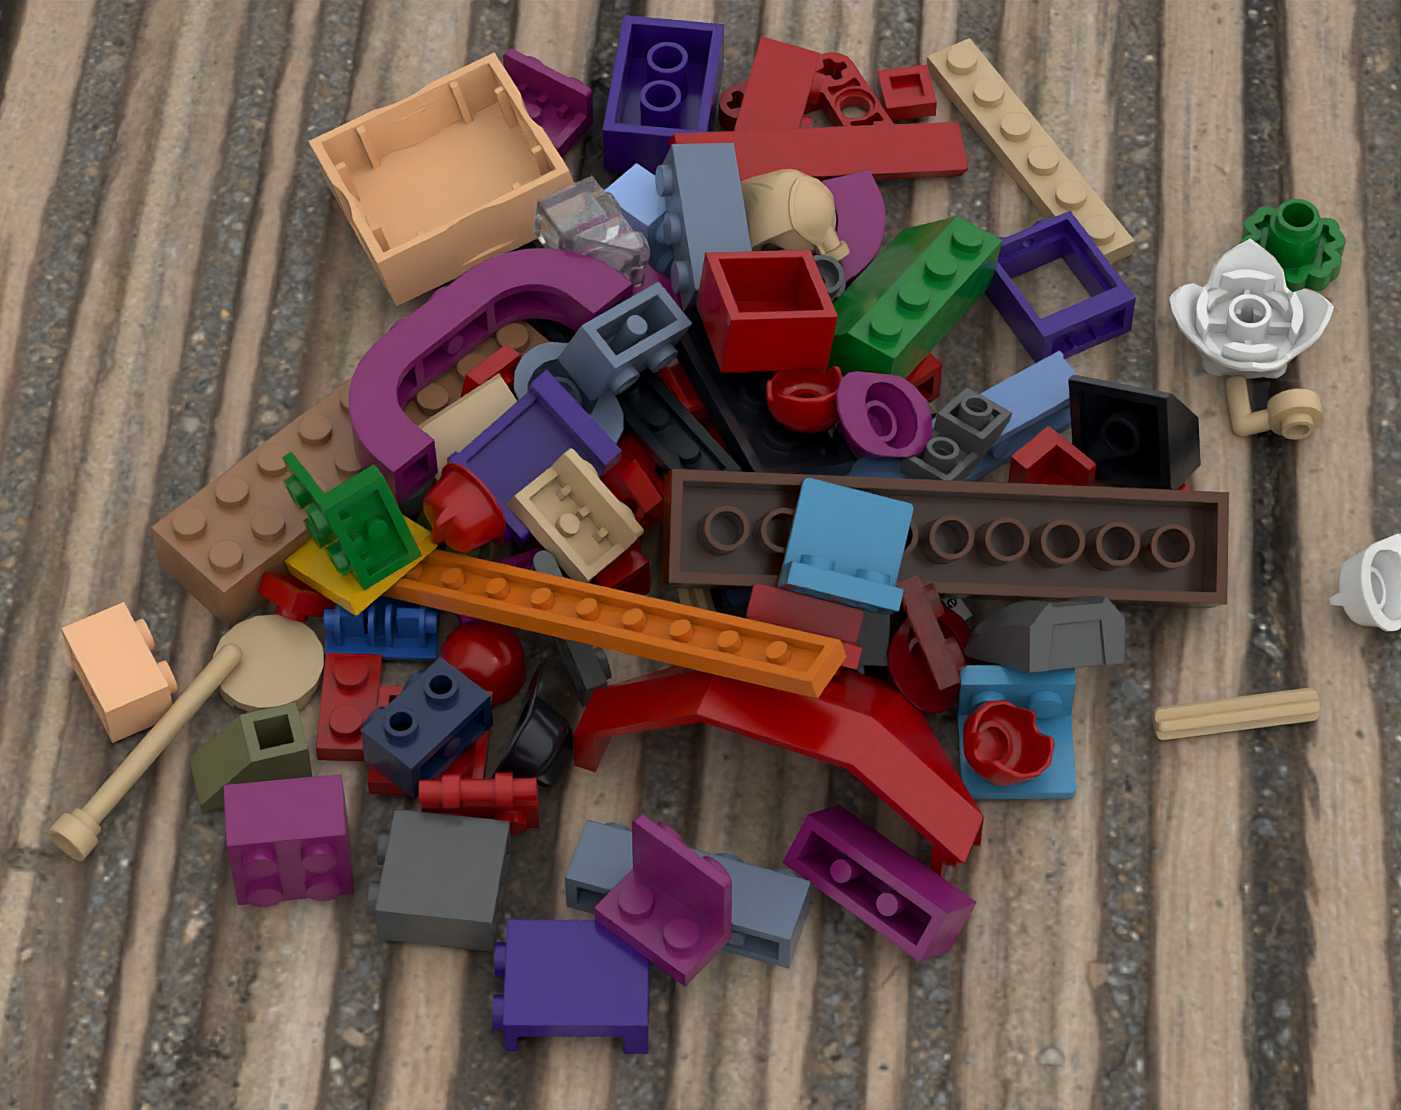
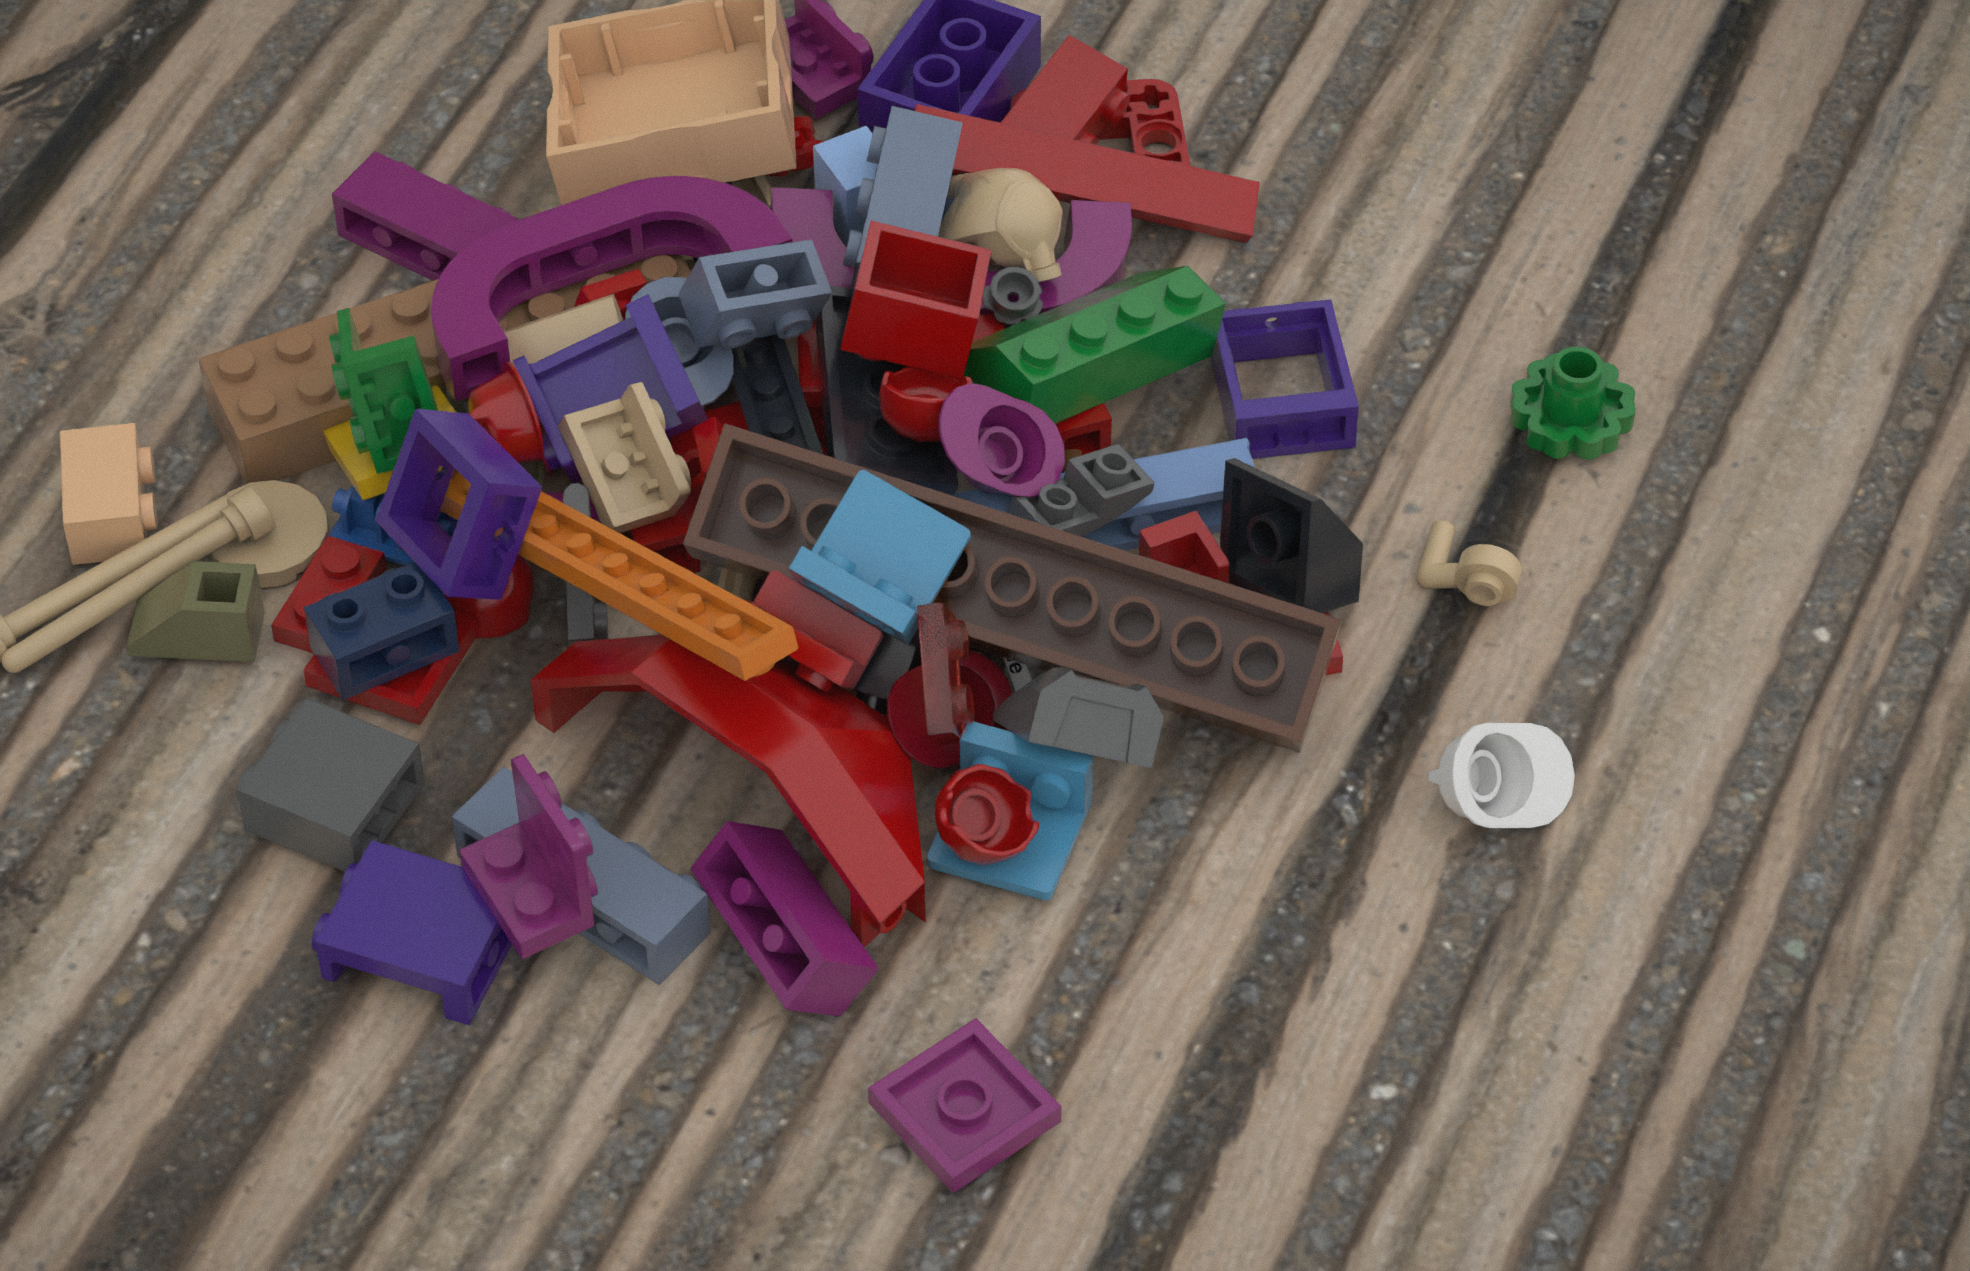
camera: 20 degrees right, 5 degrees down
magenta brick [224,774,354,907] -> none
red plate [257,572,336,622] -> none
red plate [419,772,540,835] -> none
black piece [492,663,573,787] -> none
clear slope [534,176,650,288] -> none
red plate [877,64,937,121] -> none
tan plate [927,38,1135,264] -> none
tan axle [1153,687,1320,740] -> none
white brick [1169,239,1334,379] -> none
none -> tan piece [1,486,276,673]
none -> magenta brick [332,151,519,281]
none -> dark purple window [376,409,542,600]
none -> magenta plate [868,1018,1062,1193]

